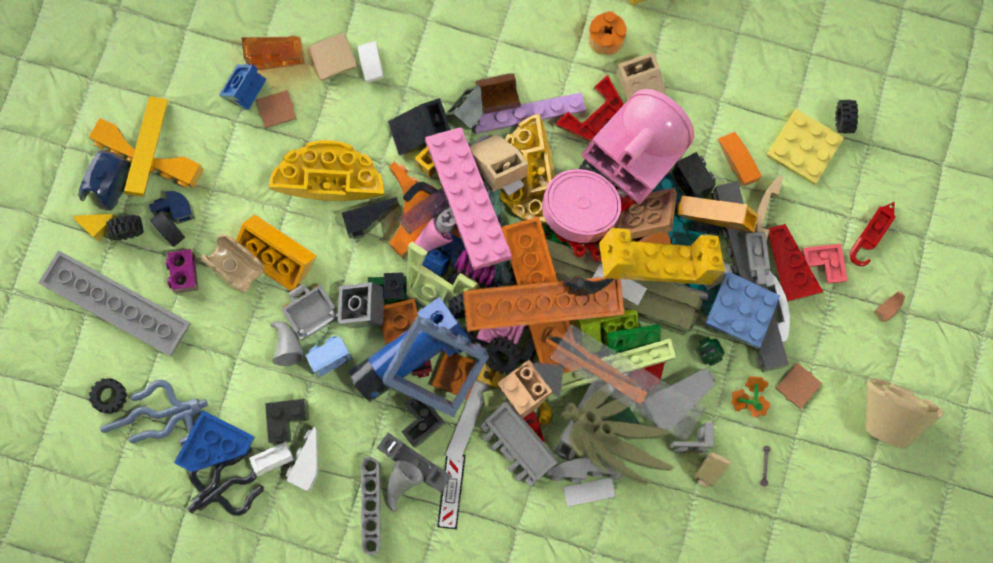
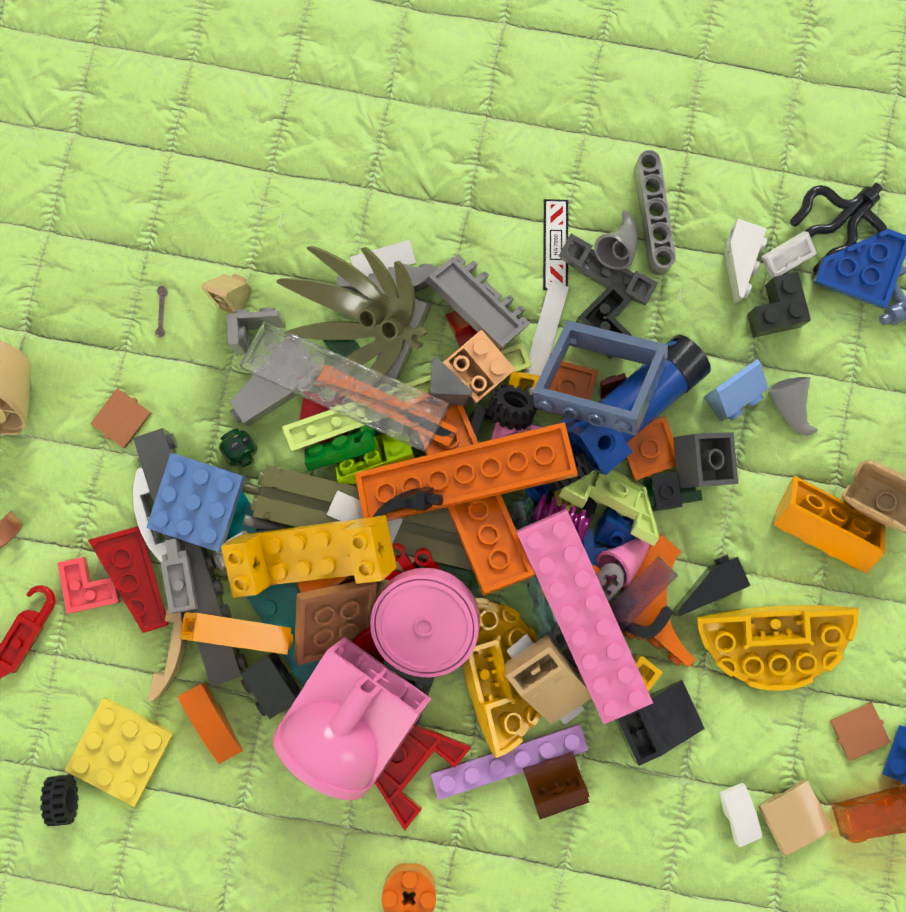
camera: 170 degrees right, 5 degrees up
light grey piece [281,284,338,341] -> none
pearl dark grey slope [446,86,483,130] -> none
yellow arm [538,401,552,425] -> none
tan slope [616,52,667,101] -> none
black piece [691,221,720,236] -> none
orange plant [731,376,771,418] -> none

